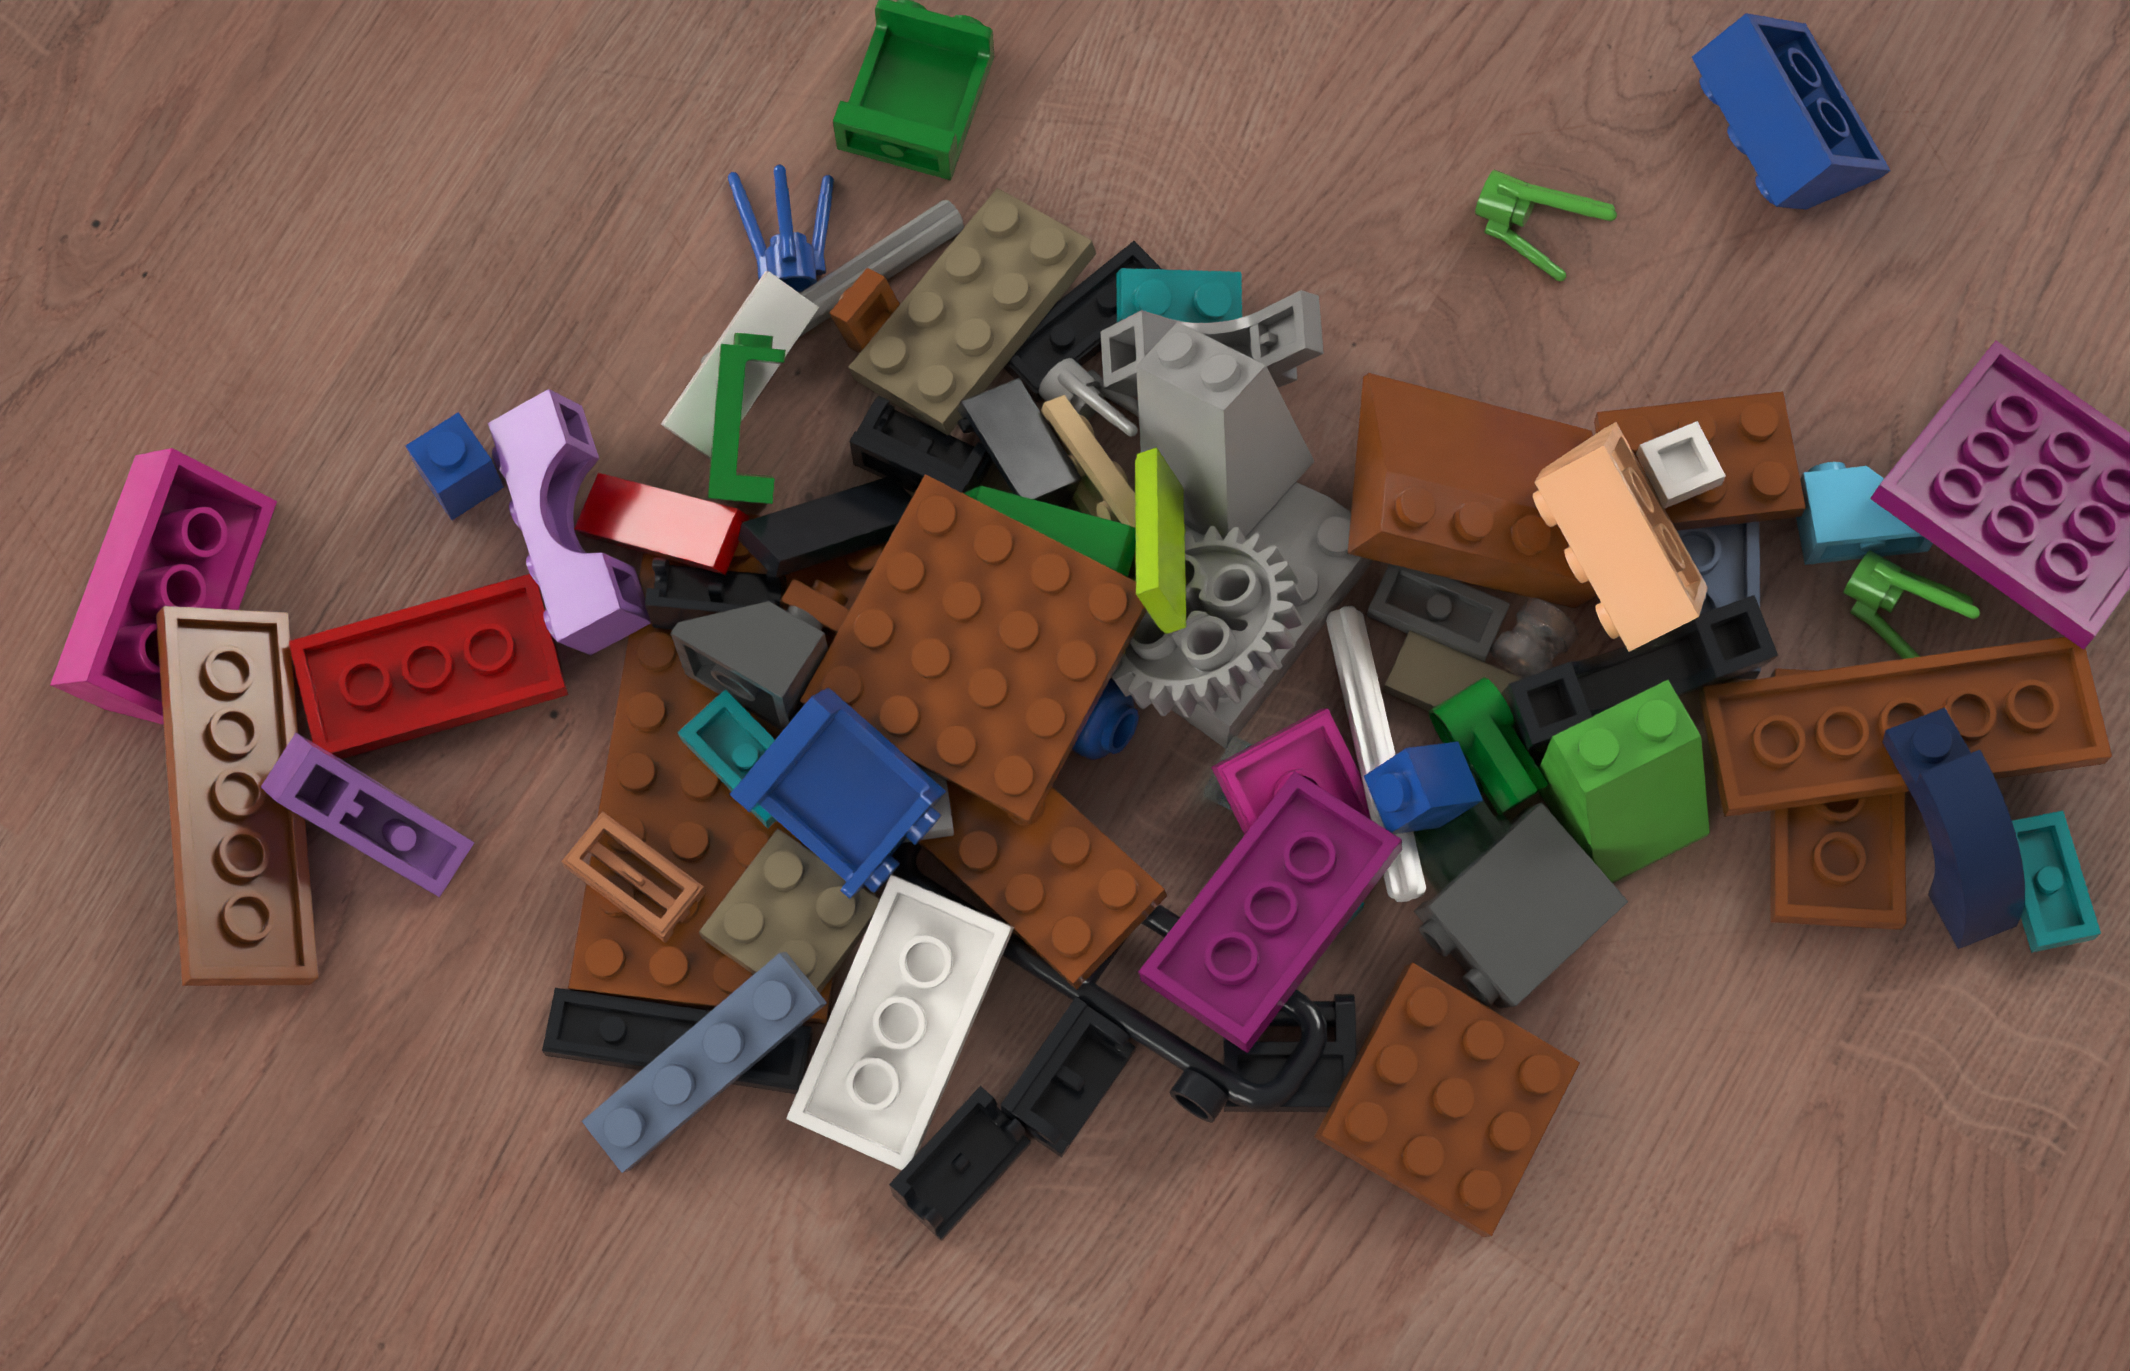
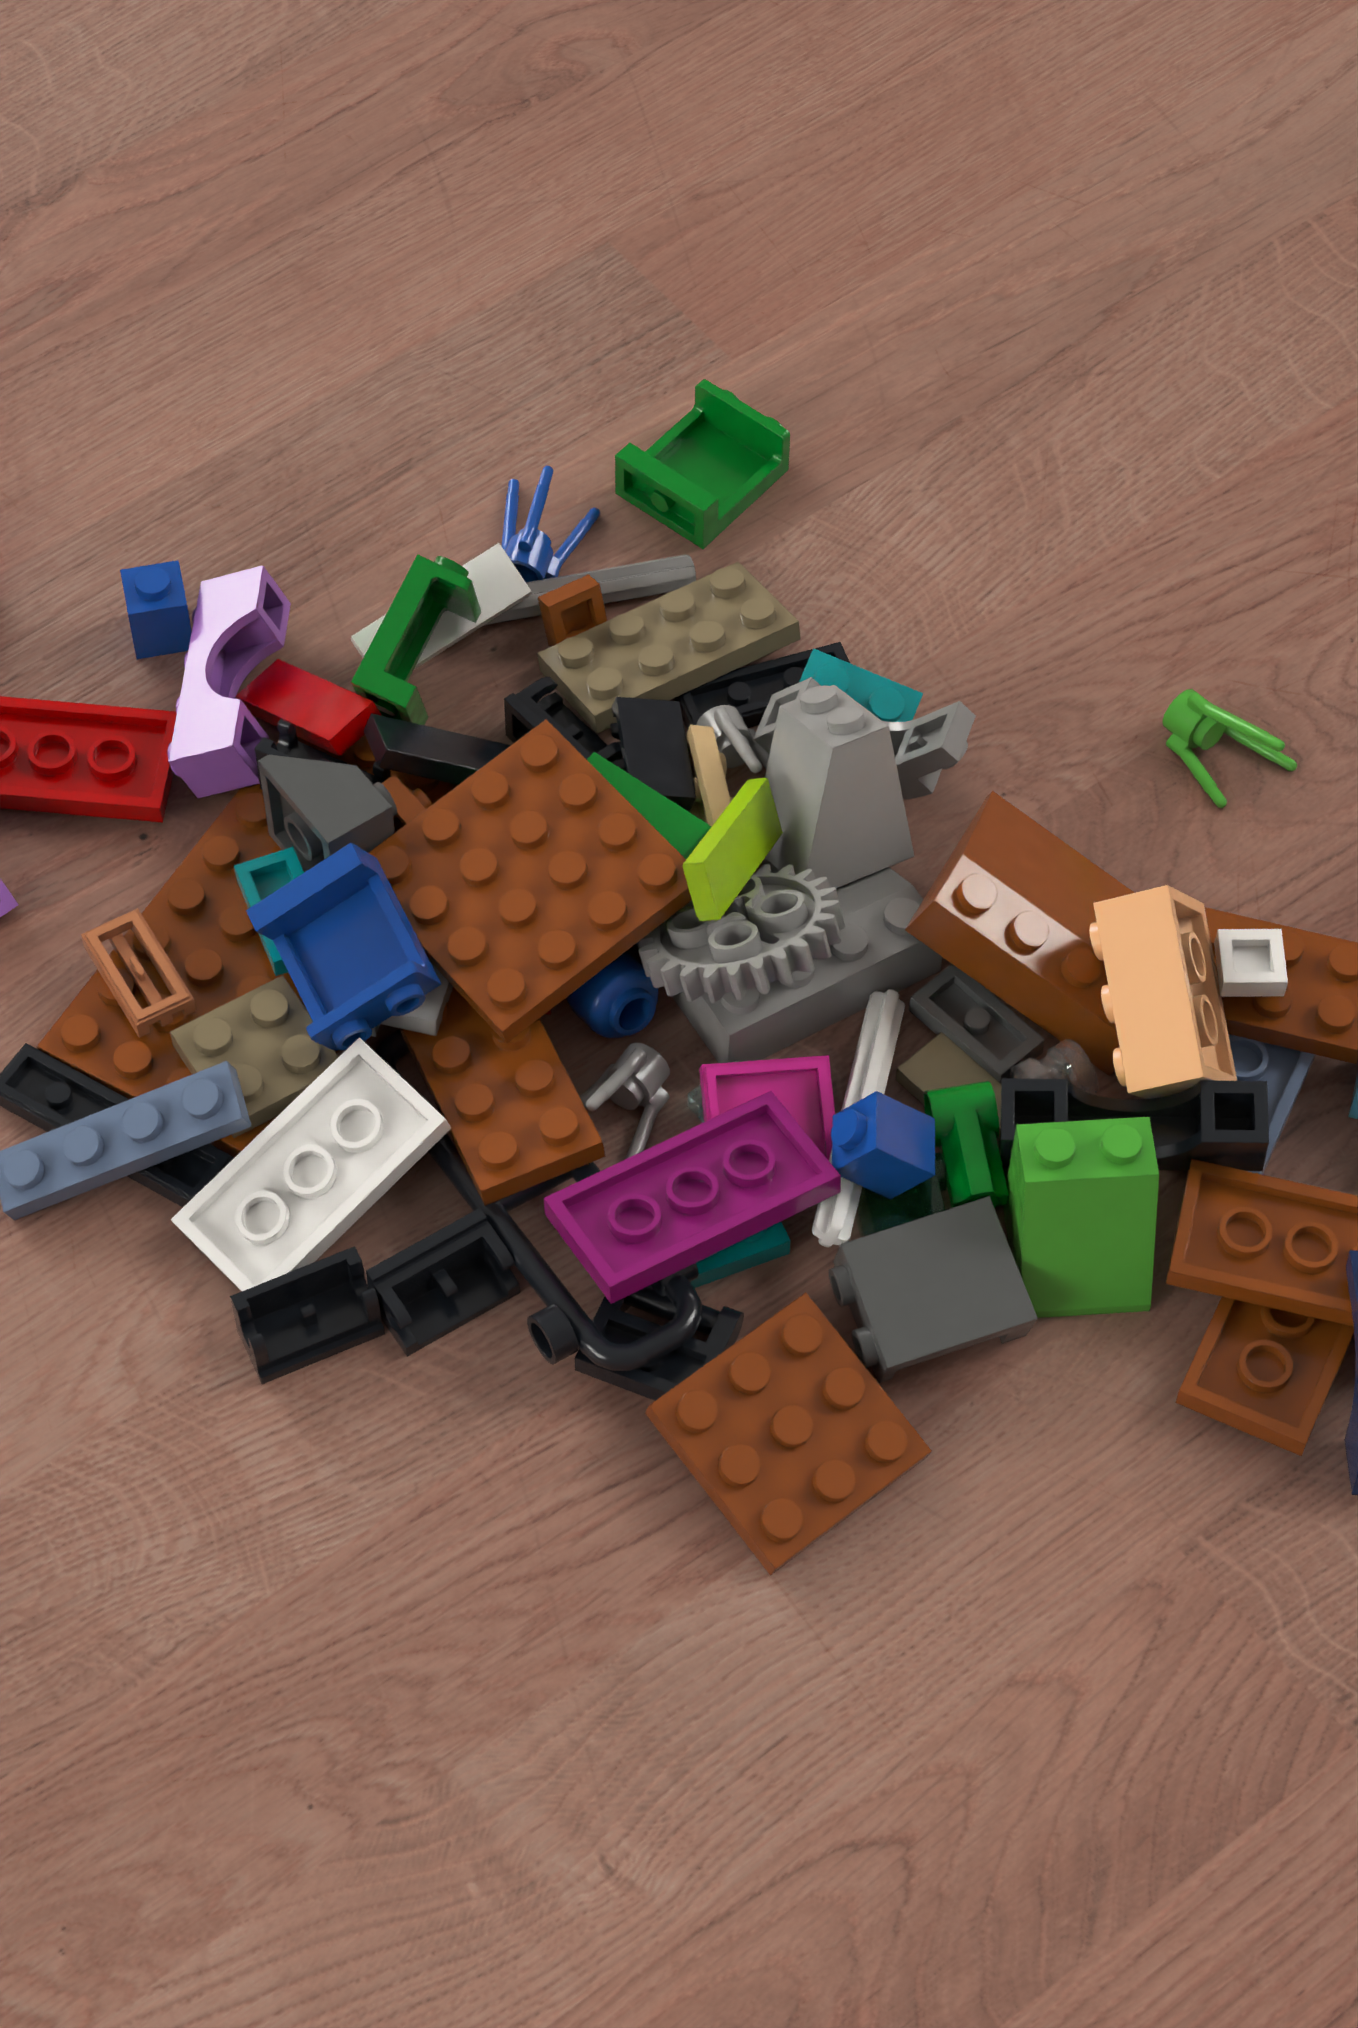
camera: 20 degrees right, 15 degrees down
none -> light grey plant [580,1043,670,1159]

